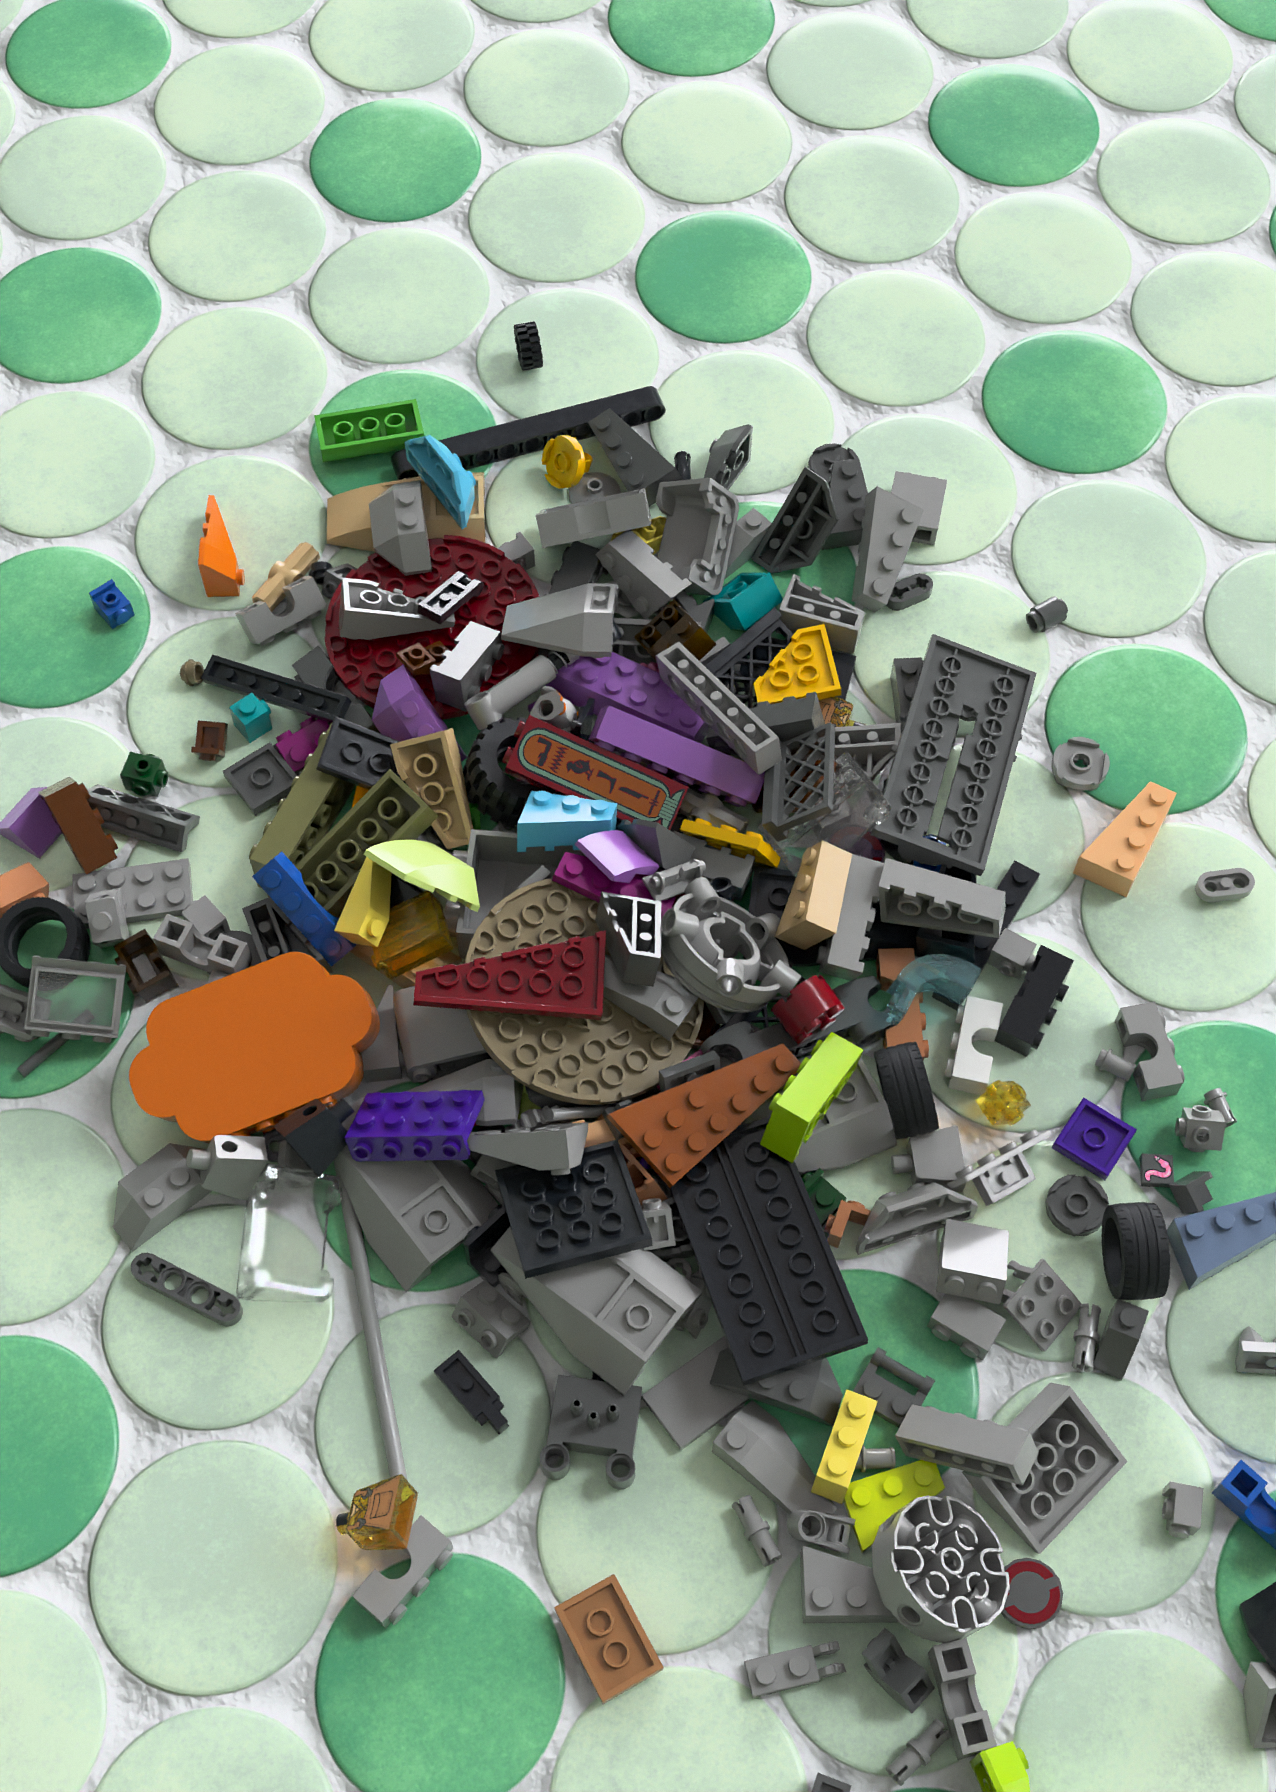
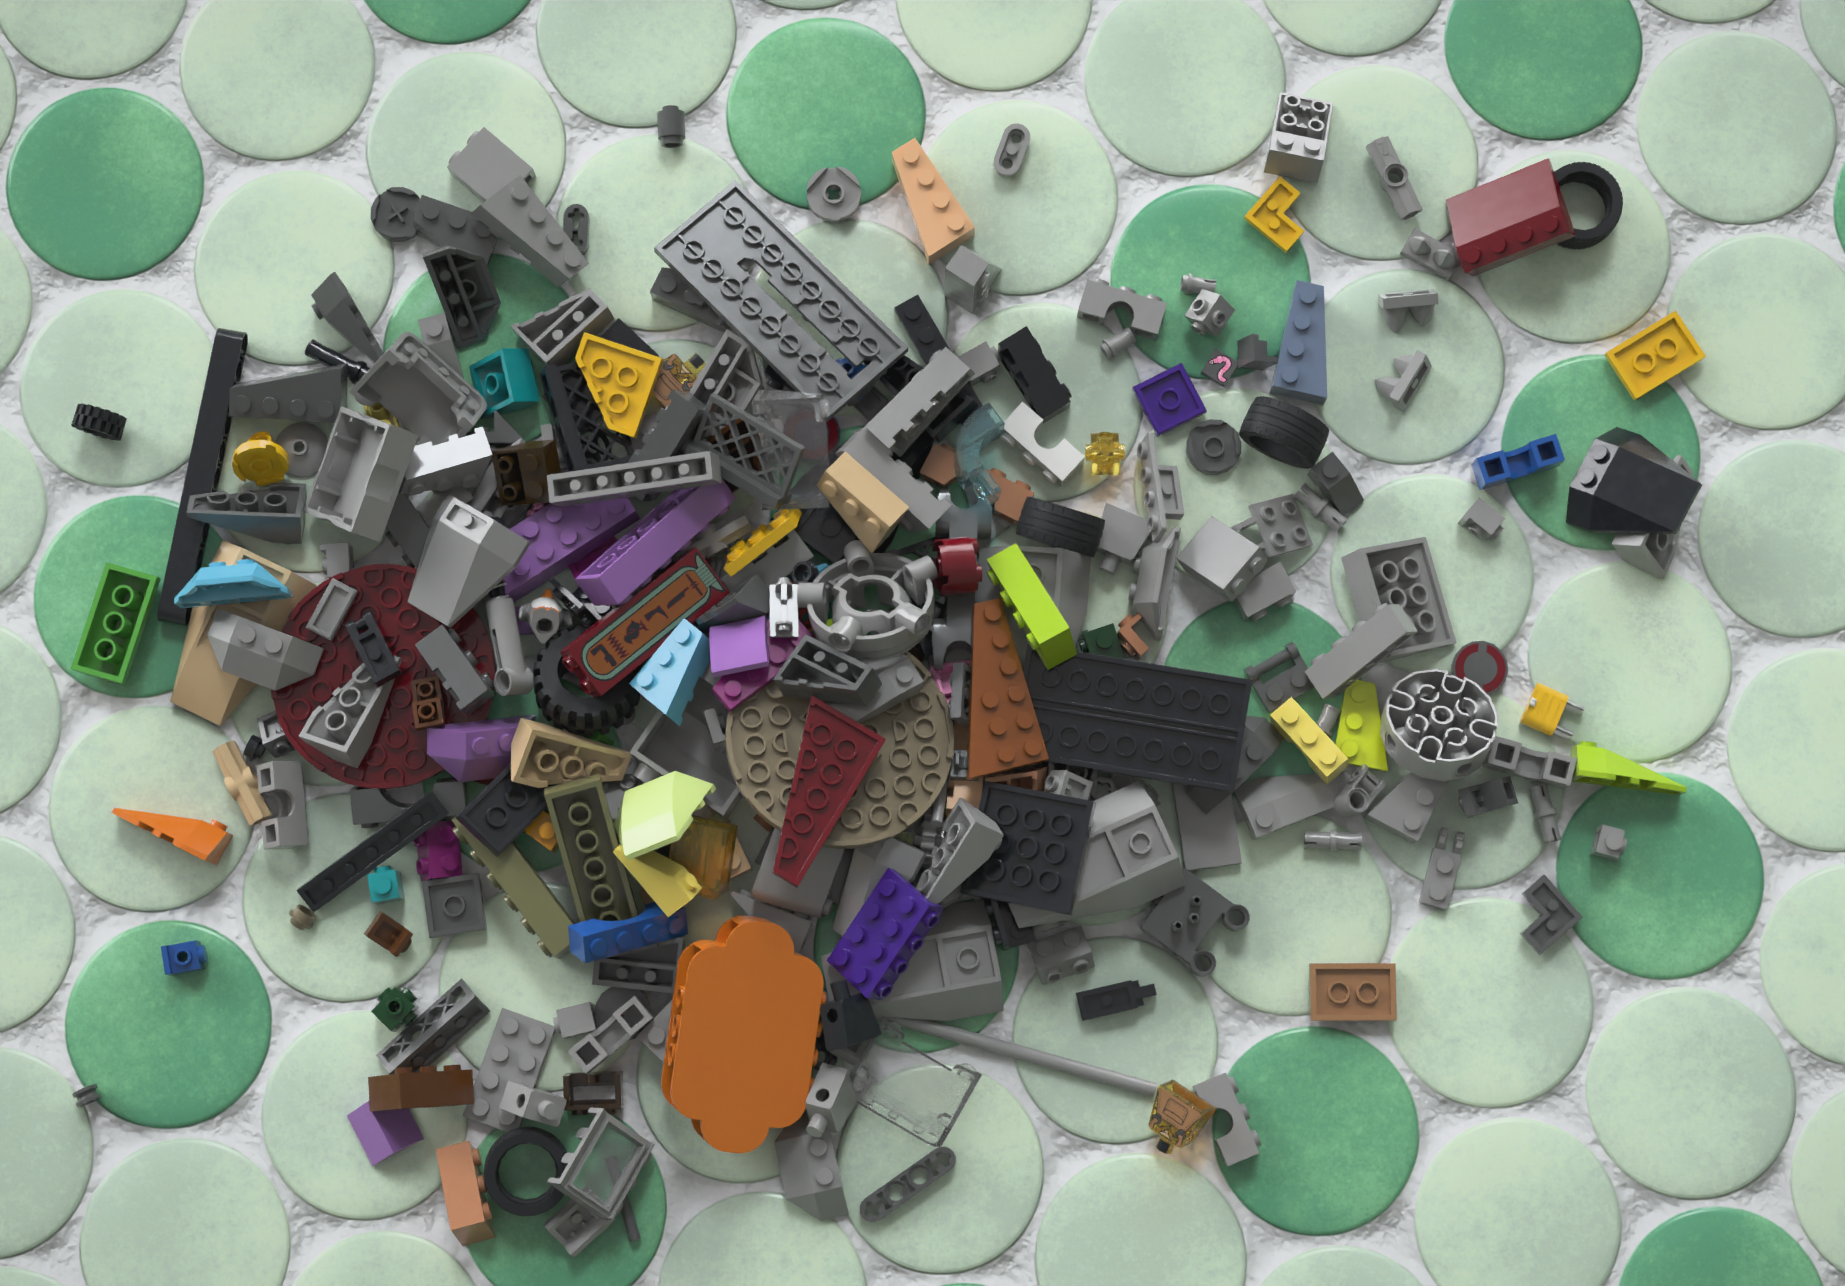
camera: 60 degrees left, 20 degrees up
none -> dark grey wedge [186,483,306,544]
none -> light grey tile [305,578,359,641]
none -> light grey wedge [945,245,1002,314]
none -> yellow piece [1520,682,1584,741]

